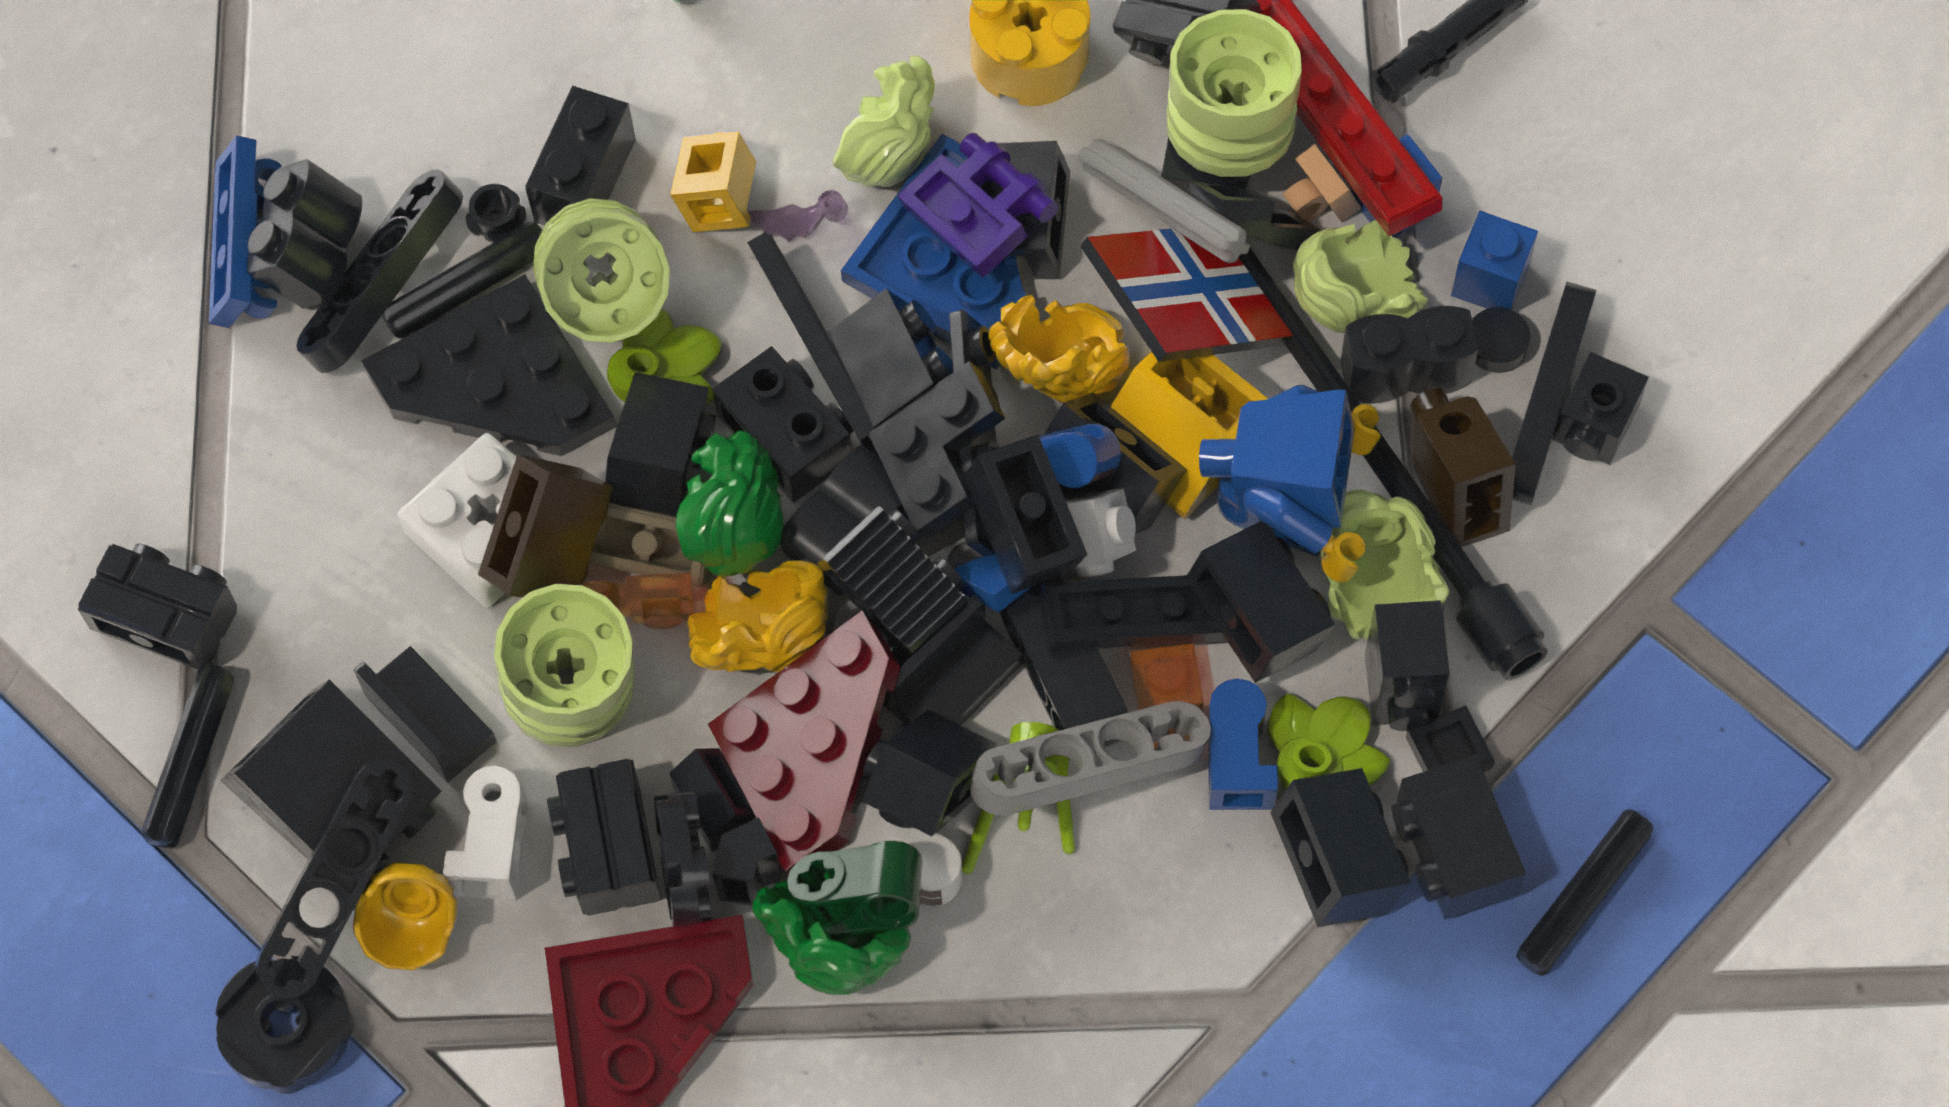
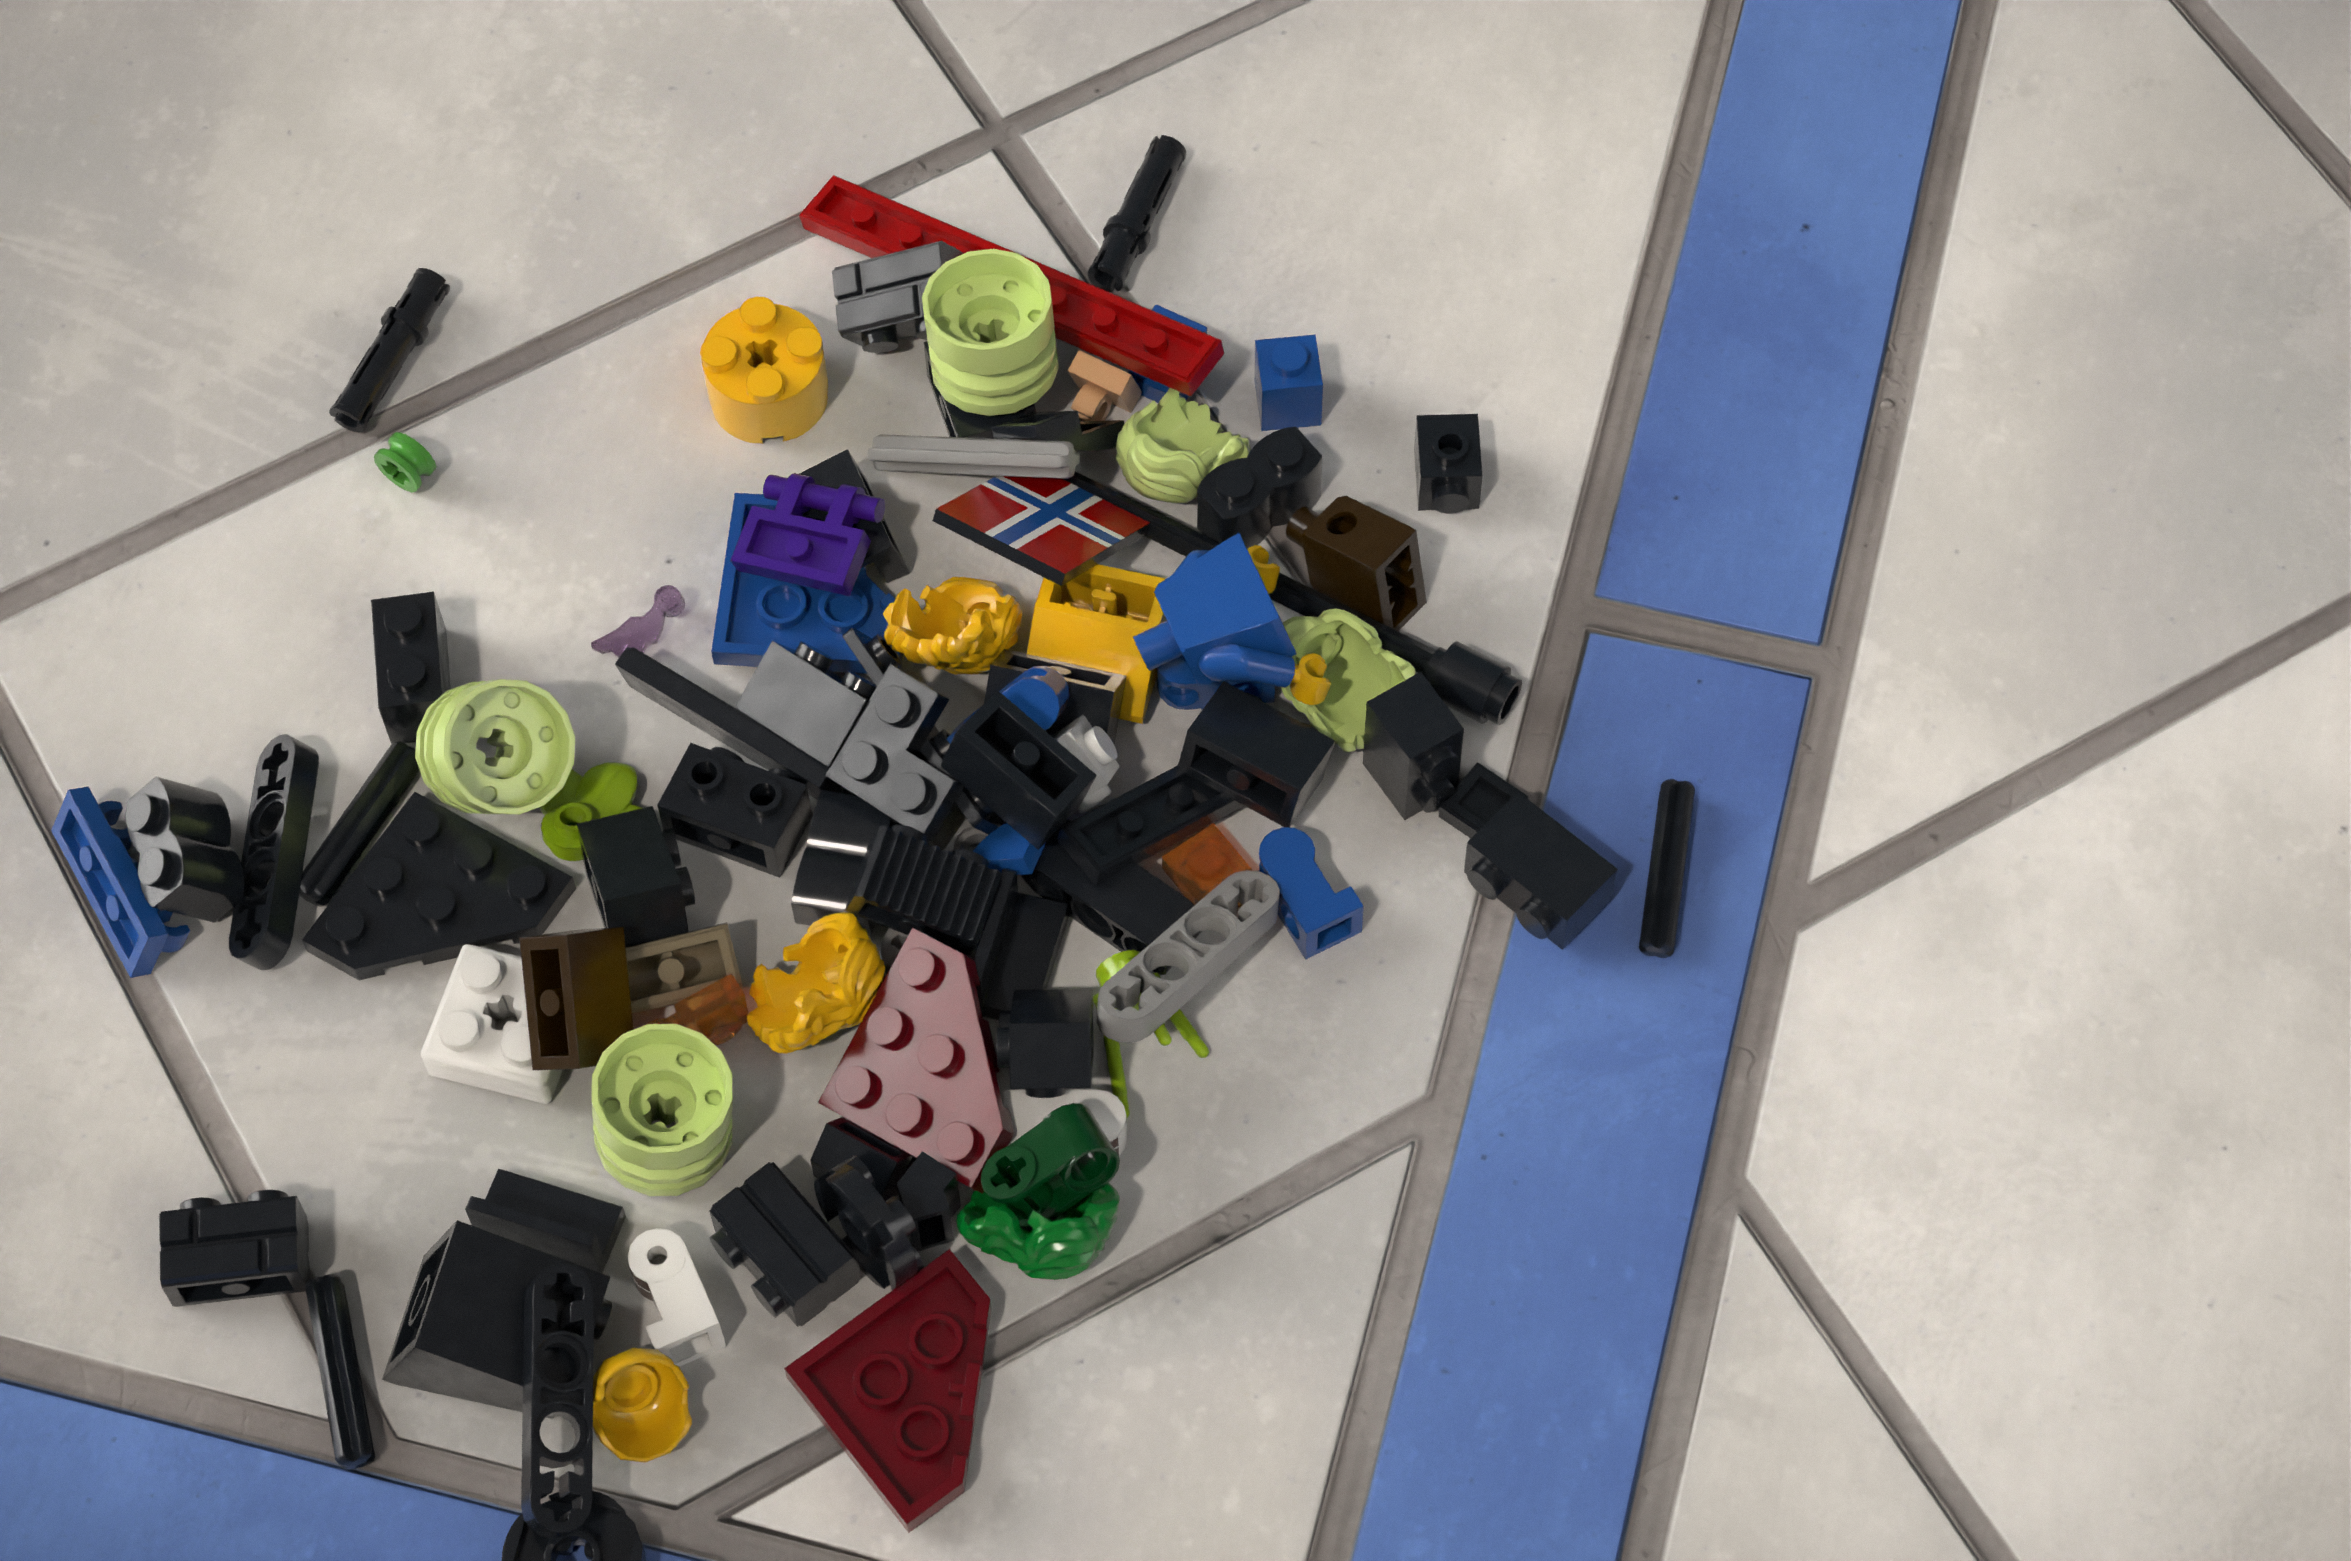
camera: 30 degrees left, 5 degrees down
black plate [466,184,526,242] -> none
yellow brick [670,131,756,232] -> none
green hair [675,431,784,577] -> none
yellowish green hair [833,56,935,187] -> none
lime plate [1267,693,1390,790] -> none
black brick [1270,768,1411,927] -> none
black tile [1472,307,1530,372] -> none
black beam [1512,281,1597,505] -> none

